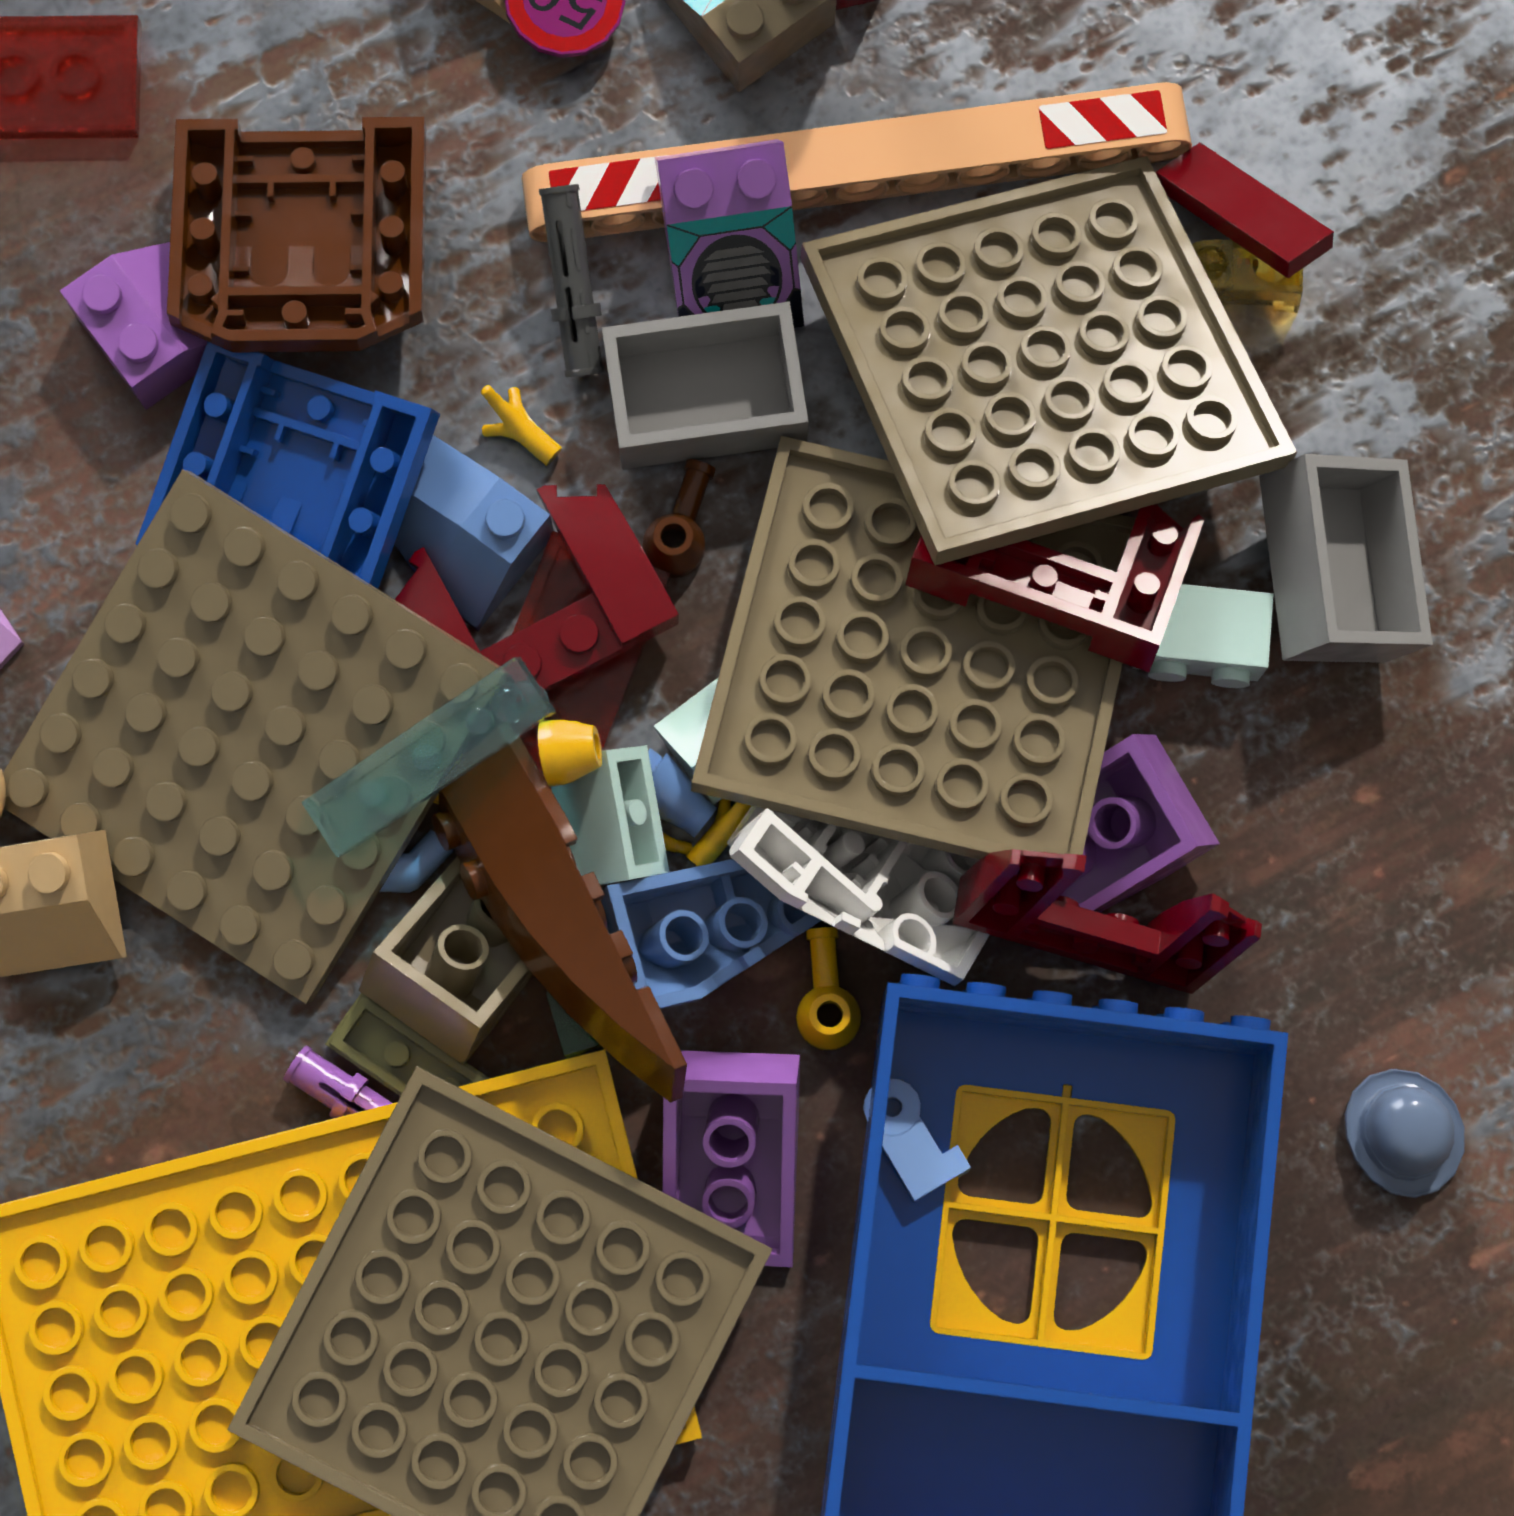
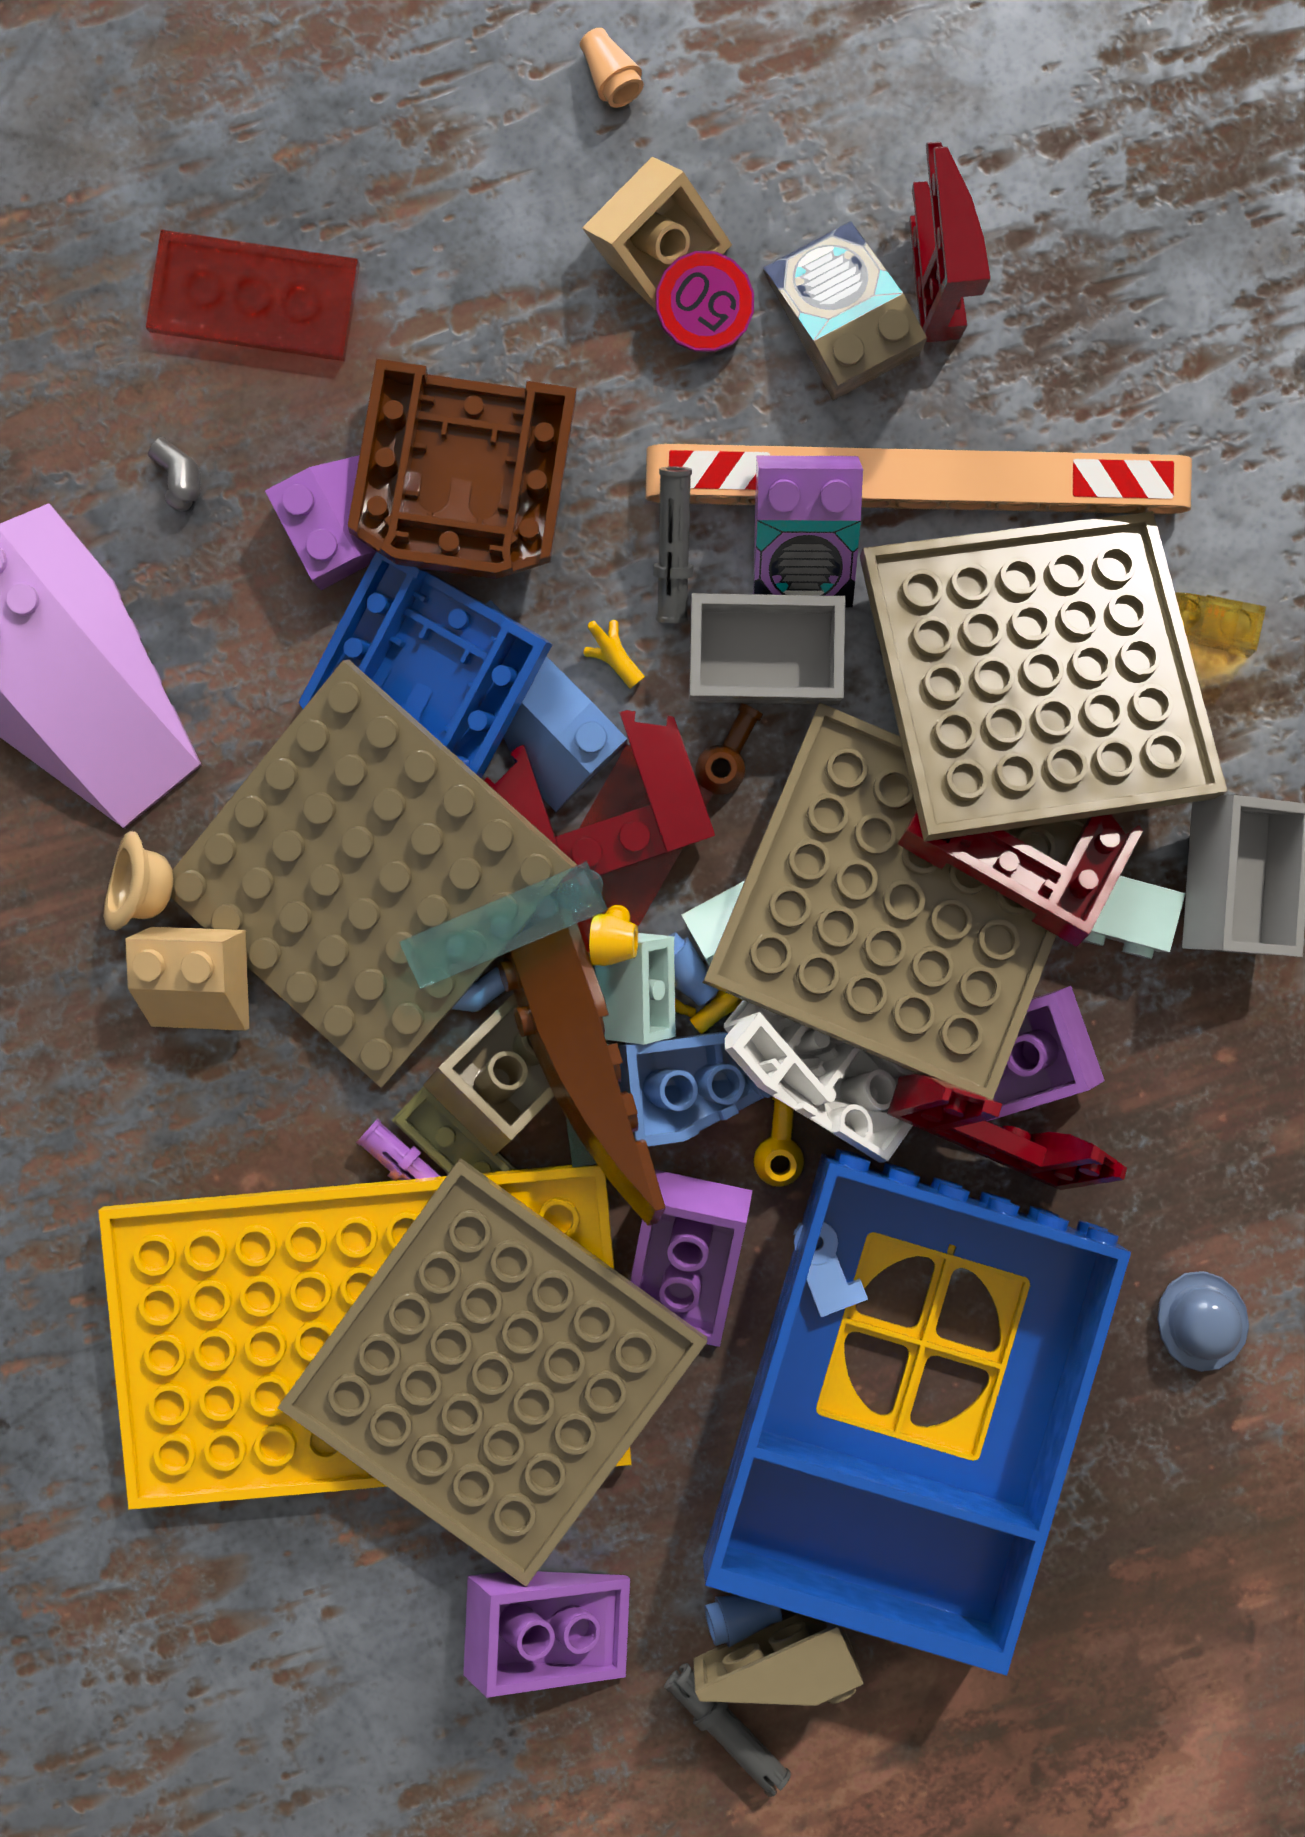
camera: 15 degrees right, 10 degrees up
dark red tile [1156,142,1334,278] -> none

